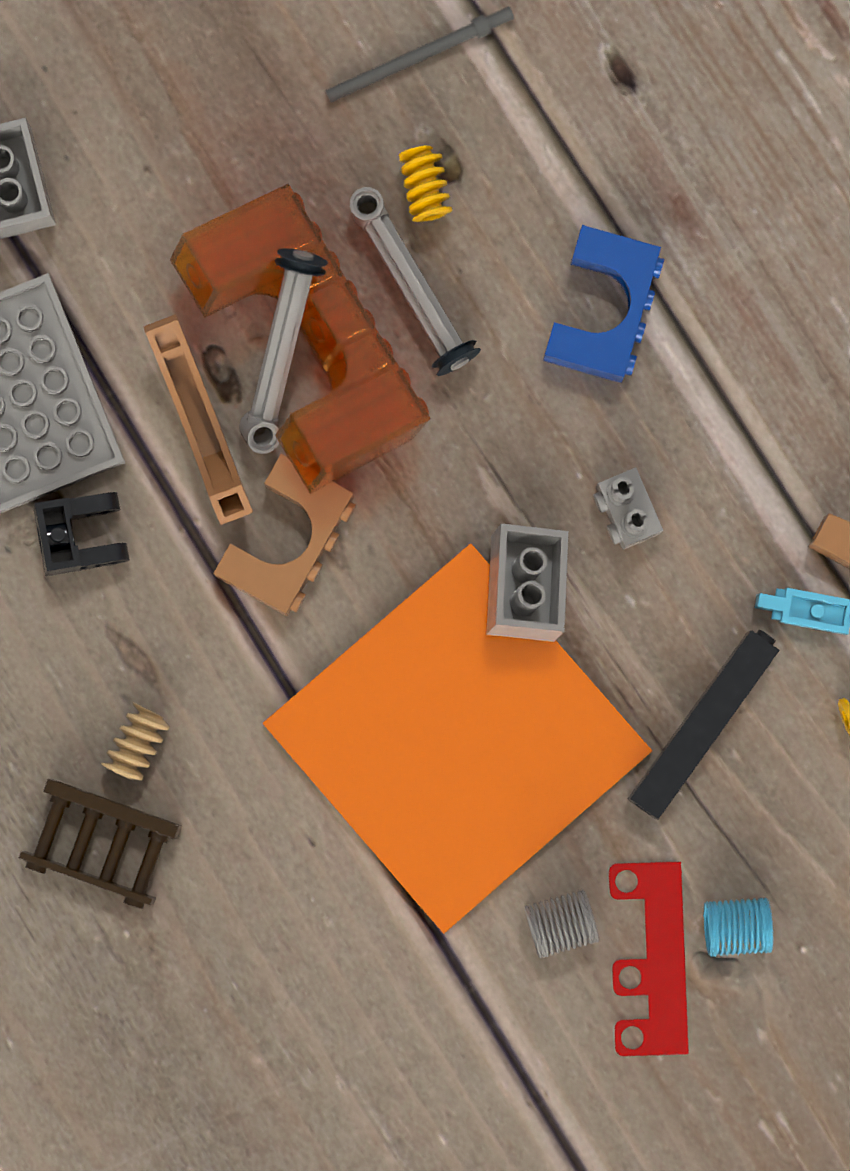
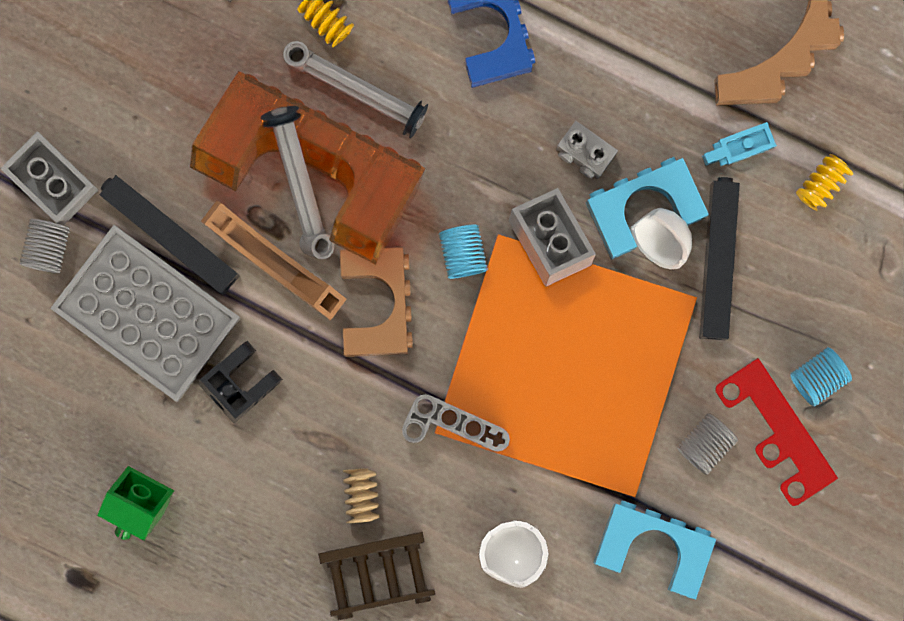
camera: 35 degrees left, 0 degrees up
none -> black brick [99,175,240,296]
none -> light grey beam [402,394,510,452]
none -> medium azure piece [439,224,488,279]
none -> white cylinder [479,520,548,588]
none -> medium azure arch [586,157,709,260]
none -> medium azure arch [593,500,716,600]
none -> white cylinder [631,208,692,270]

